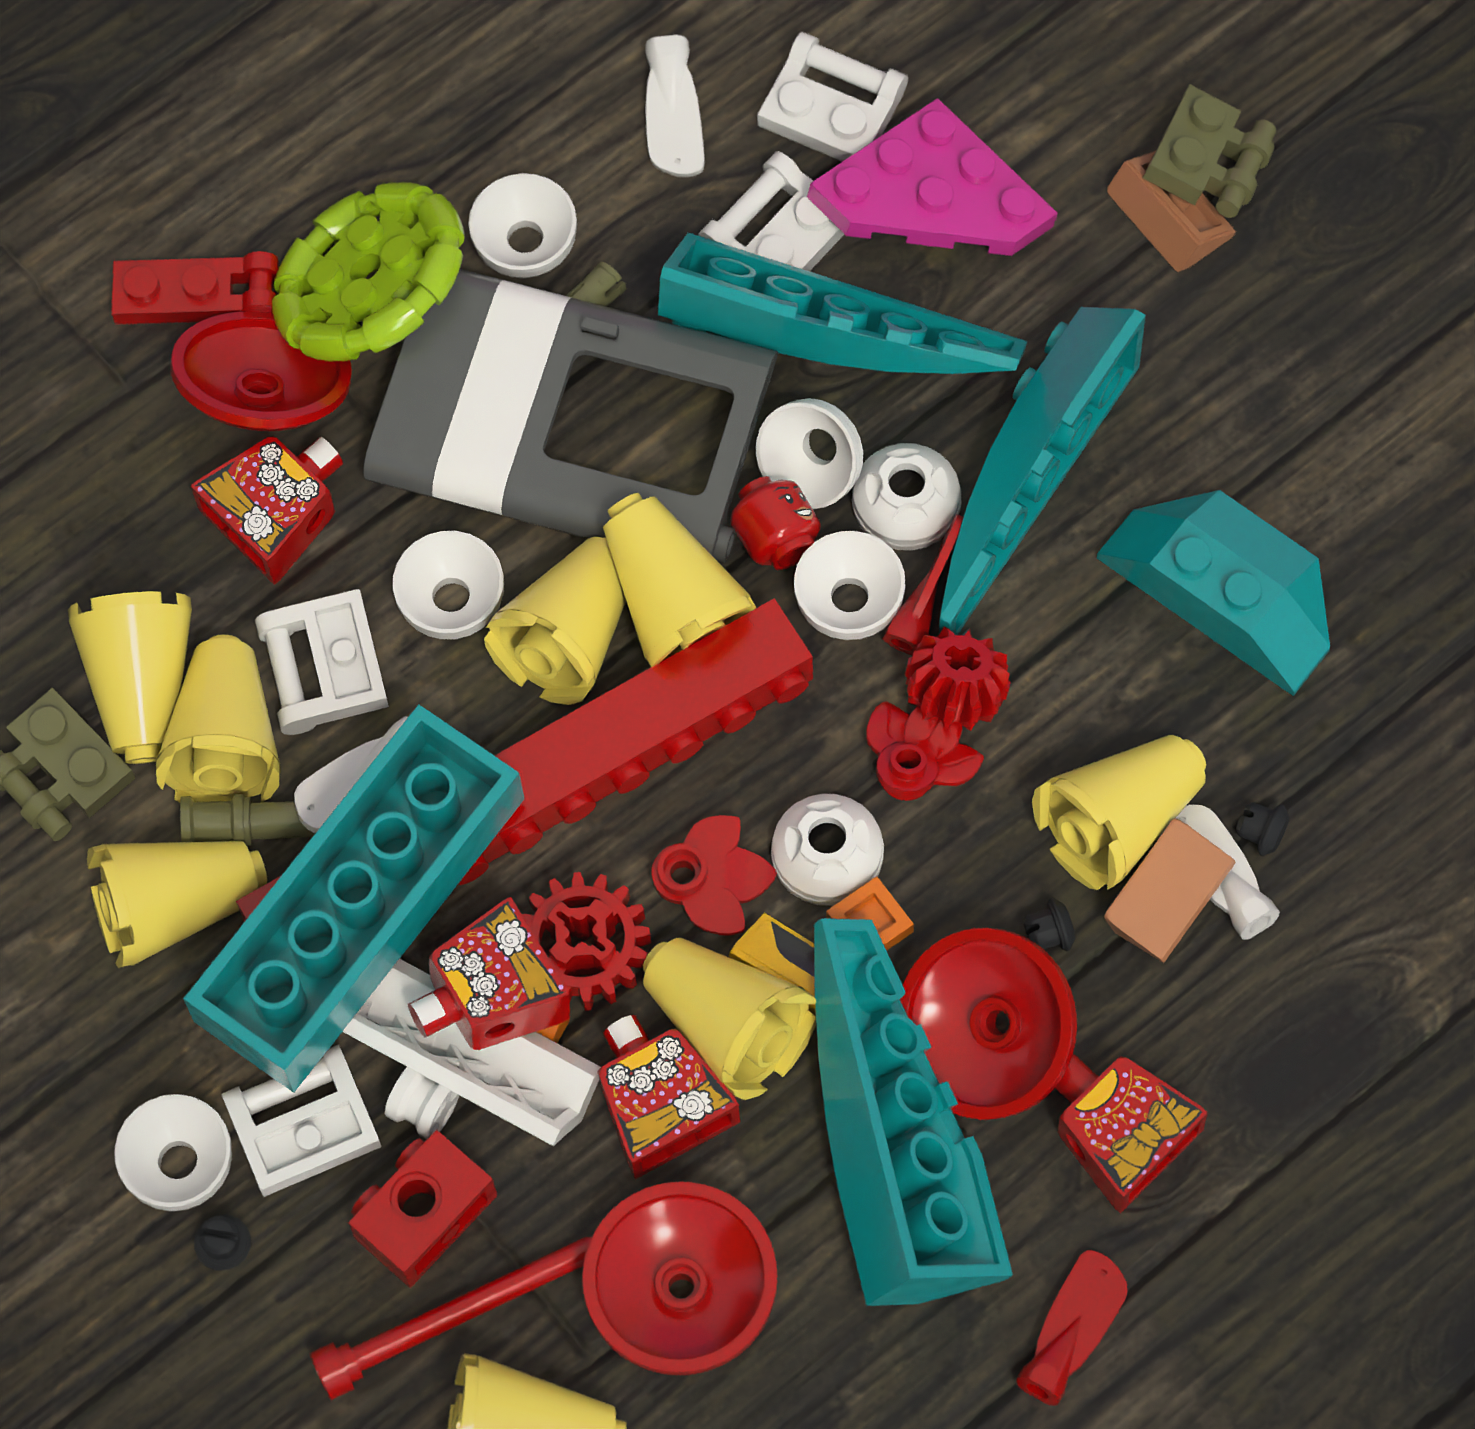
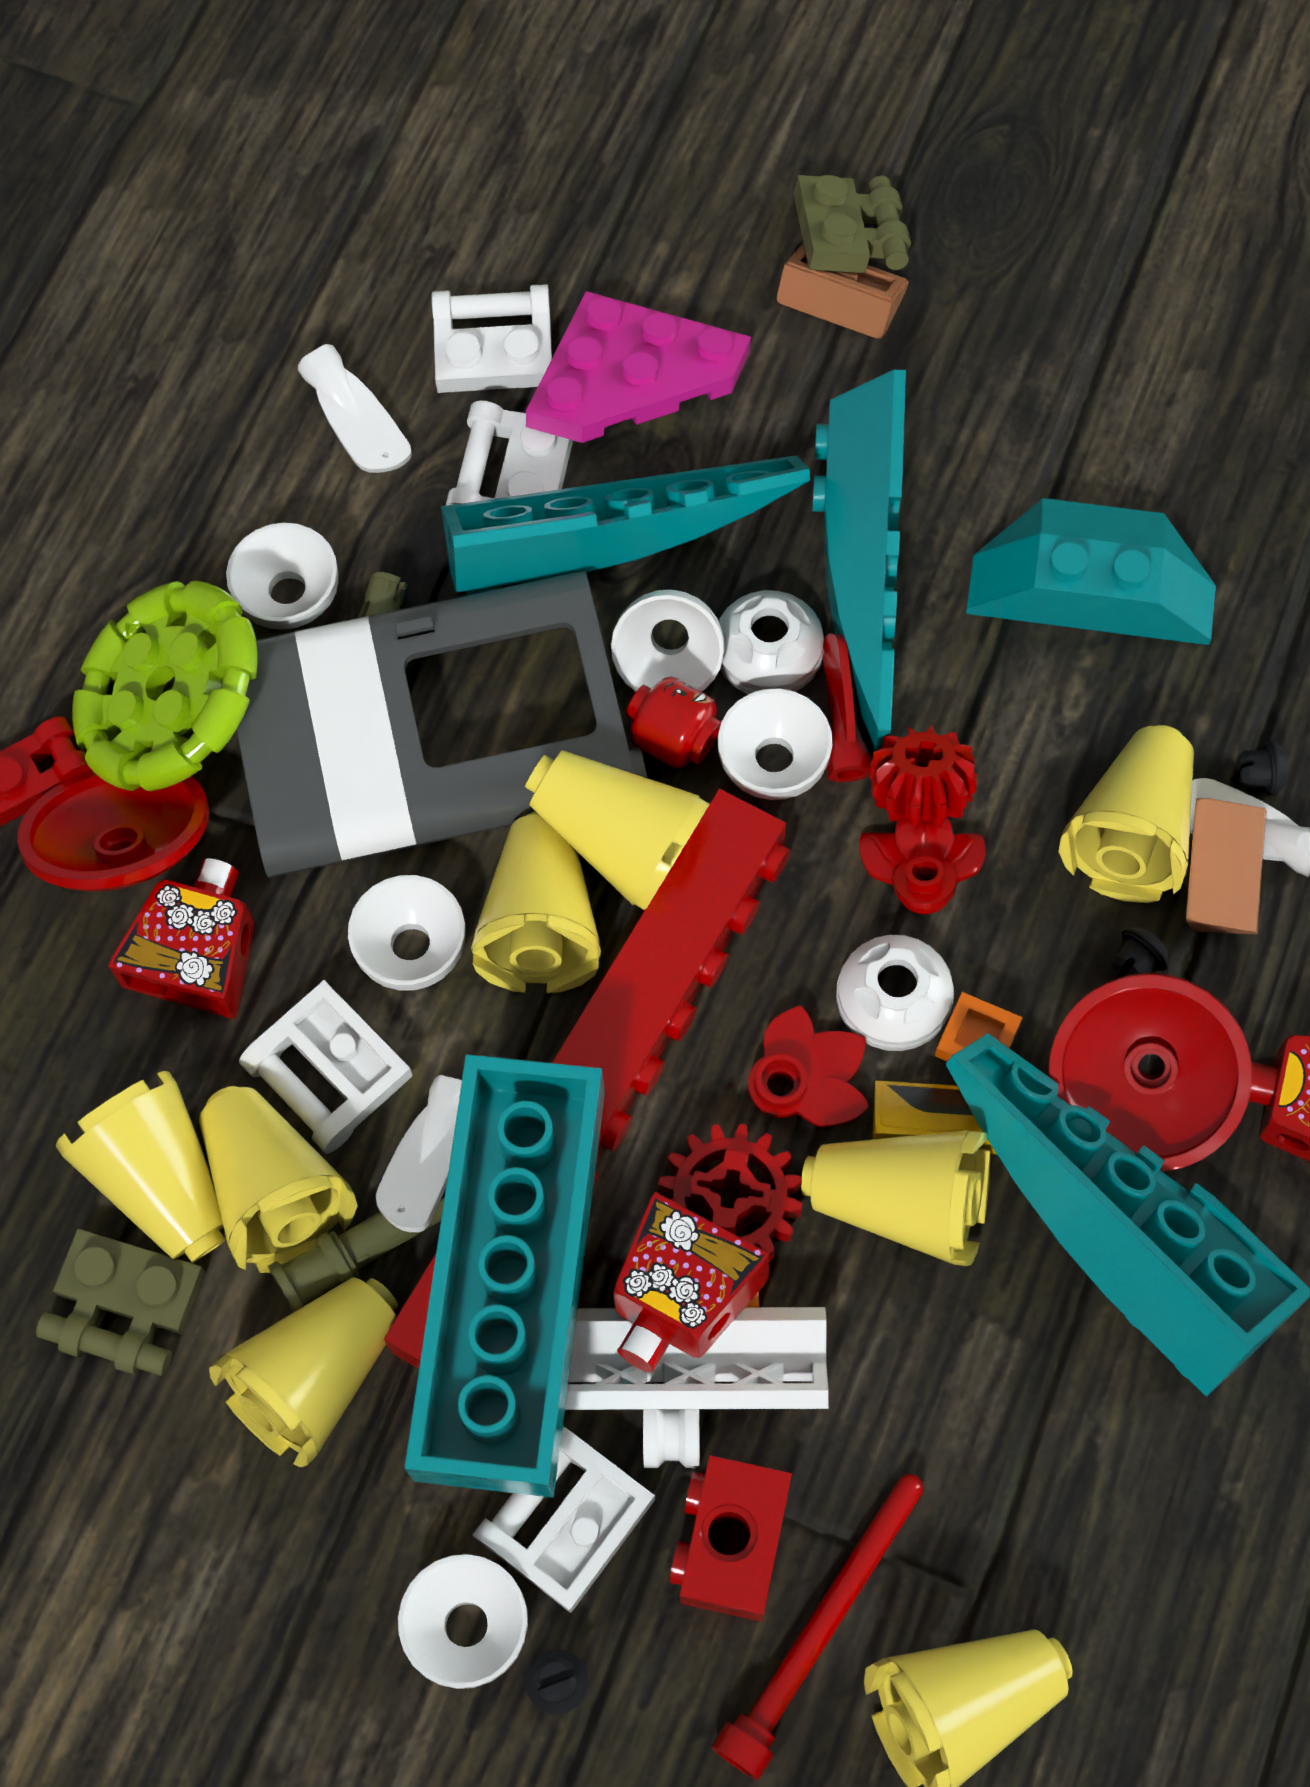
camera: 30 degrees left, 0 degrees up
red dish [582,1182,777,1375] -> none
torso [598,1015,740,1180] -> none

